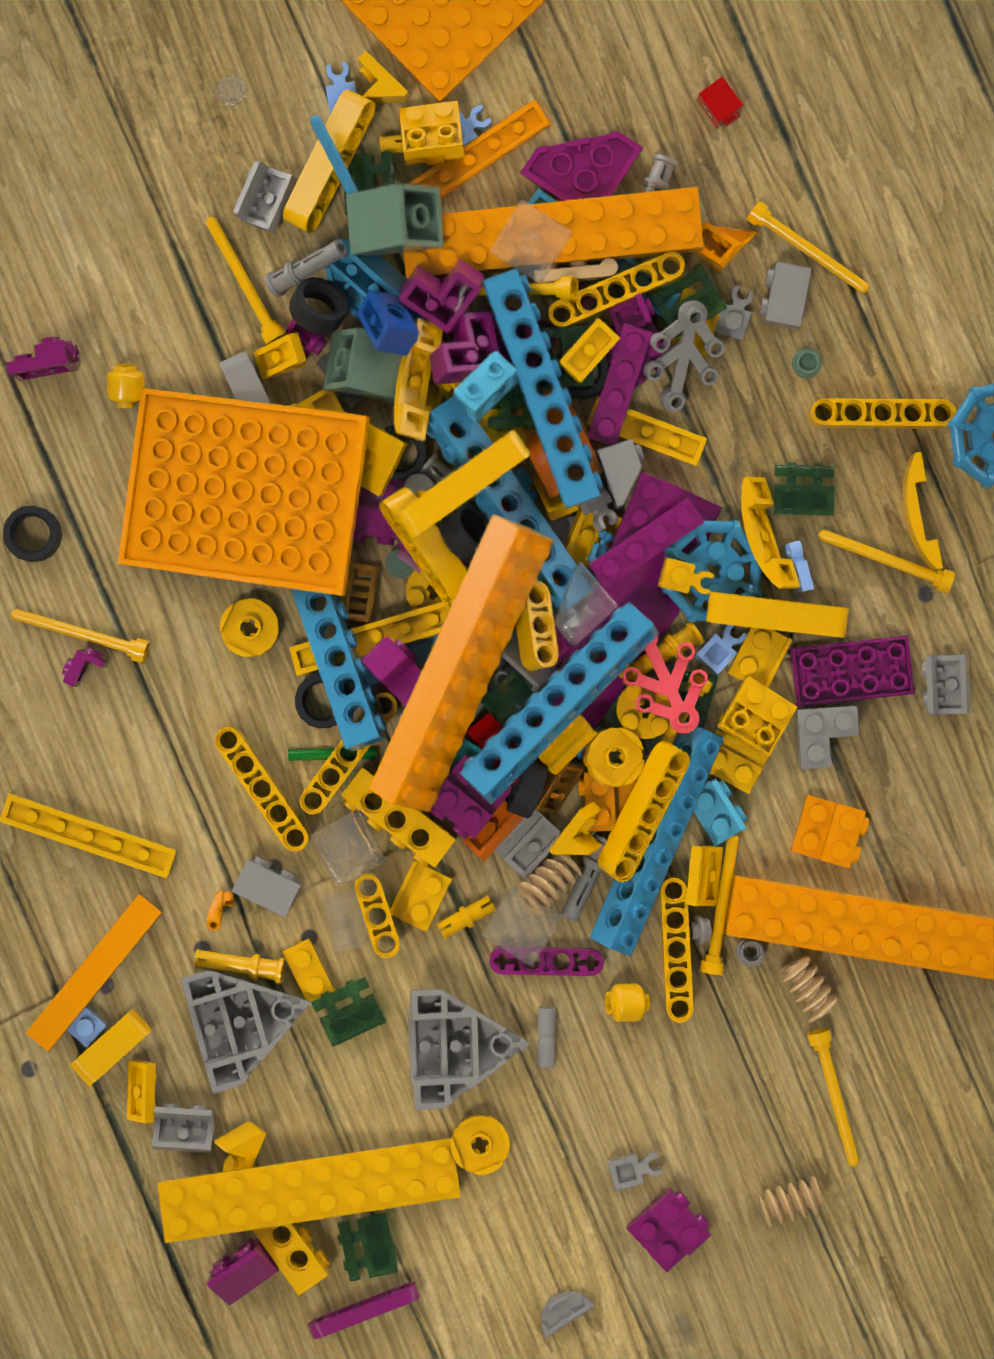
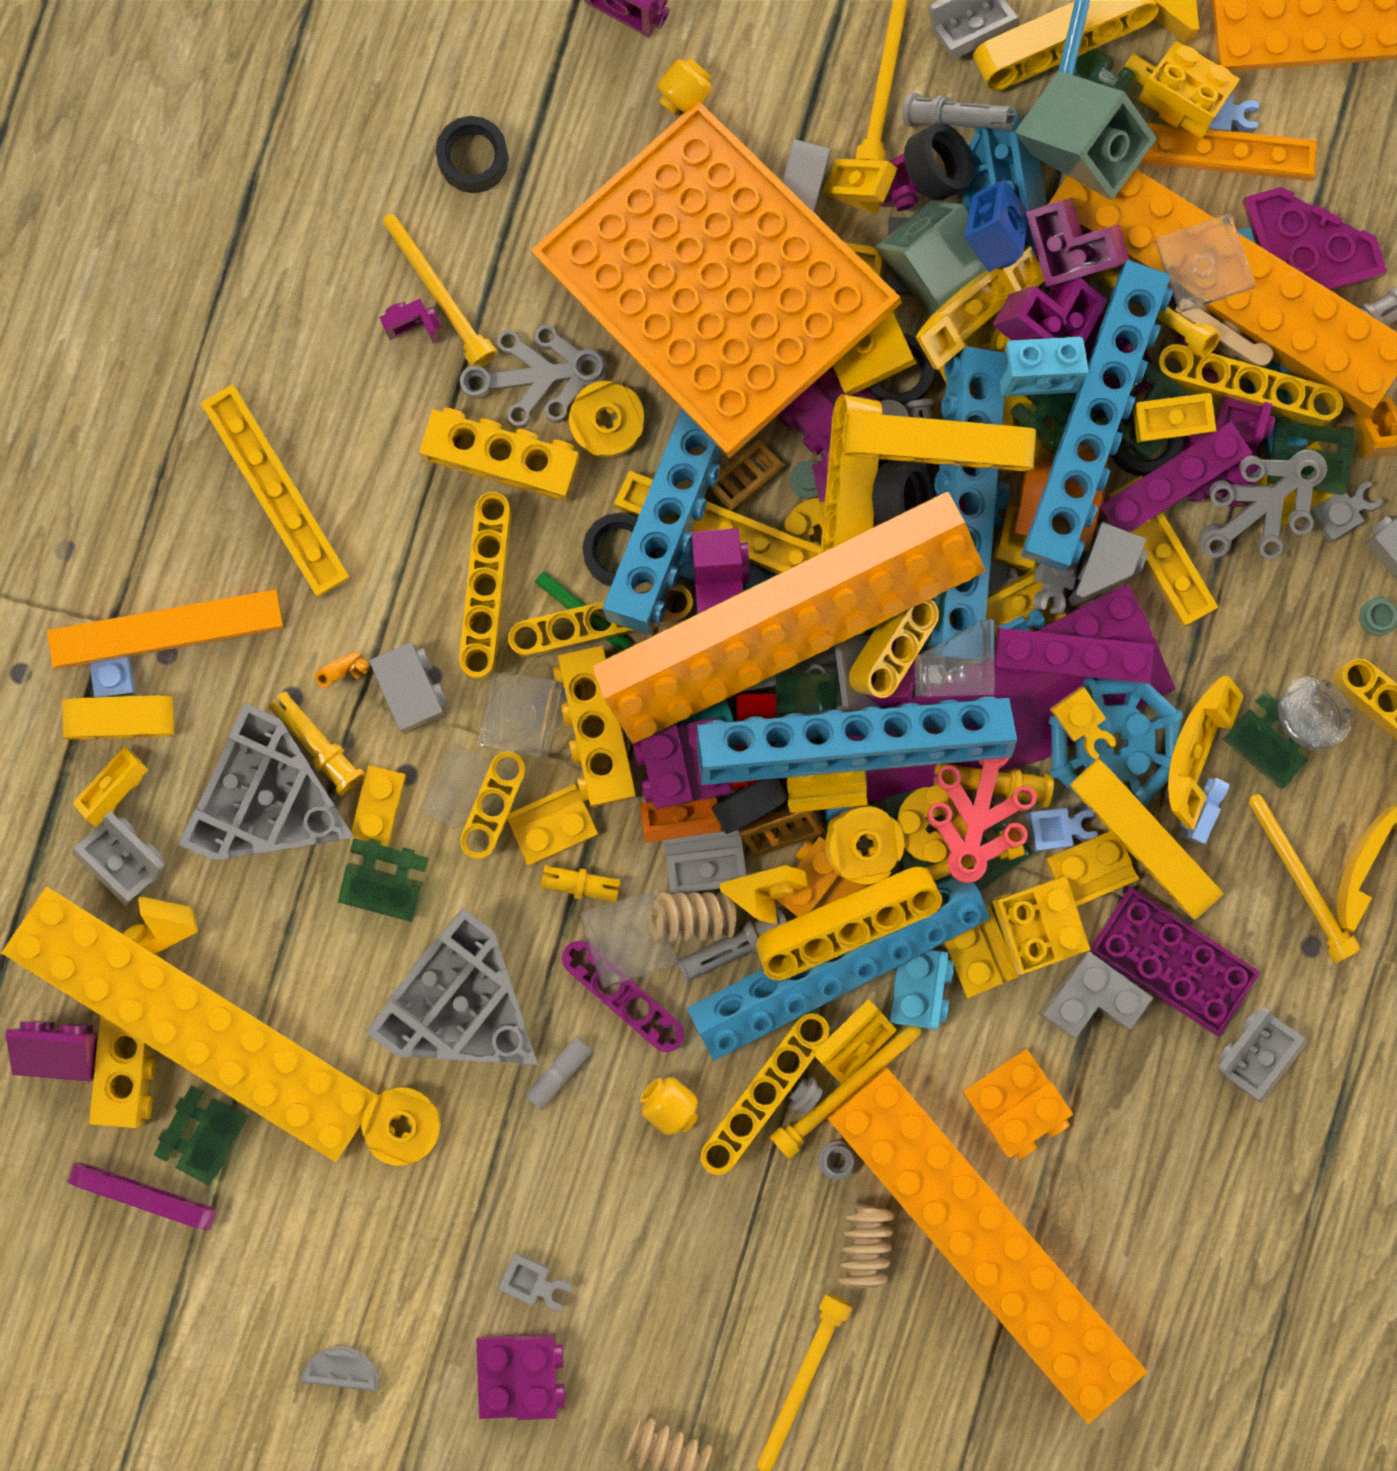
camera: 45 degrees right, 5 degrees down
none -> yellow brick [419,407,580,502]
none -> light grey plant [460,325,607,429]
none -> clear tile [1278,676,1353,751]

